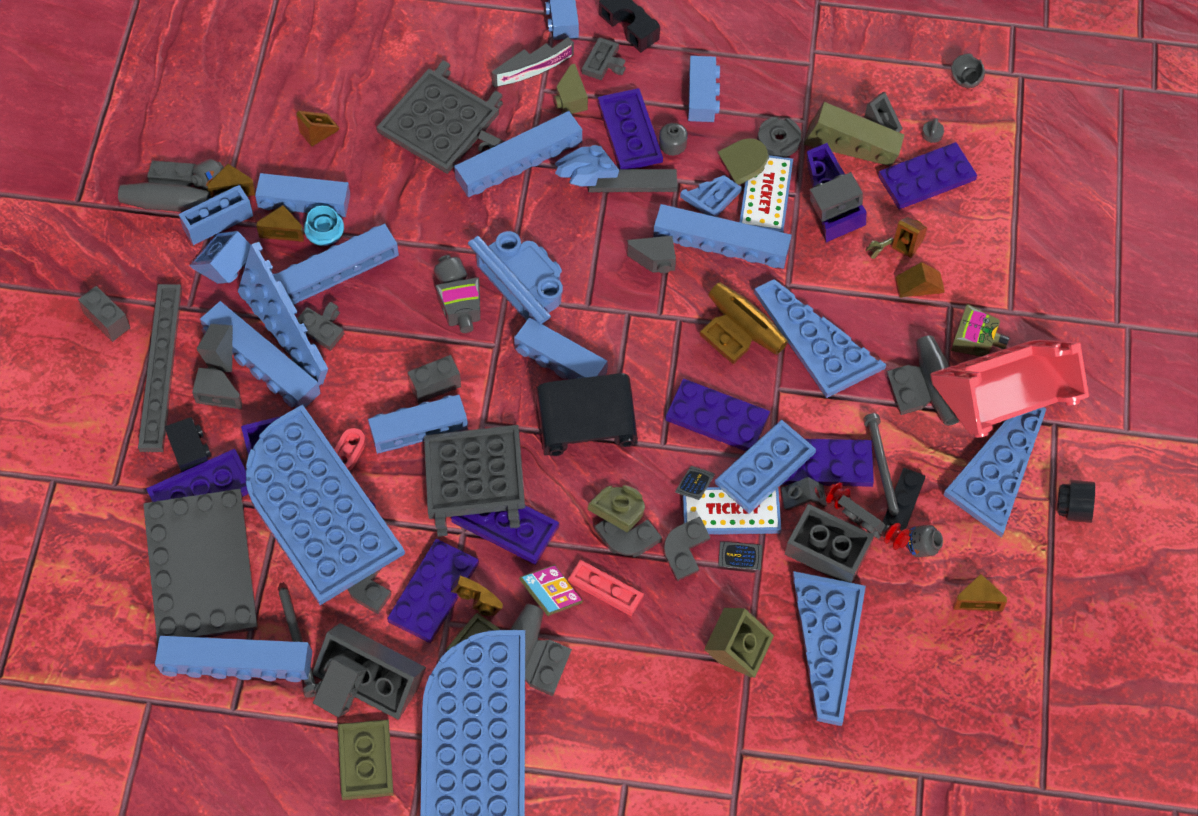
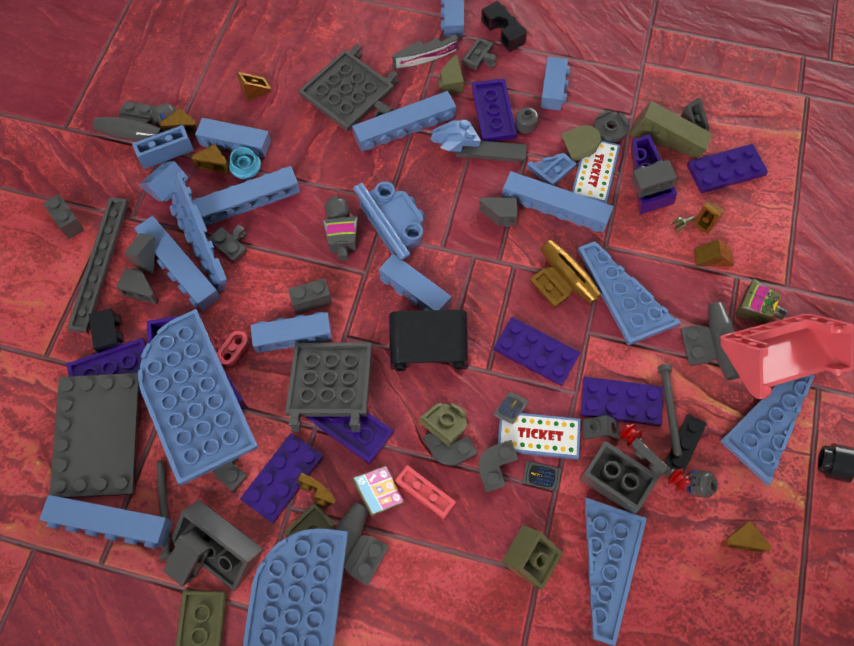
camera: 10 degrees right, 5 degrees up
medium blue tile [715,419,816,514] -> none
dark grey tile [922,118,944,143] -> none
dark grey hair [951,54,986,89] -> none

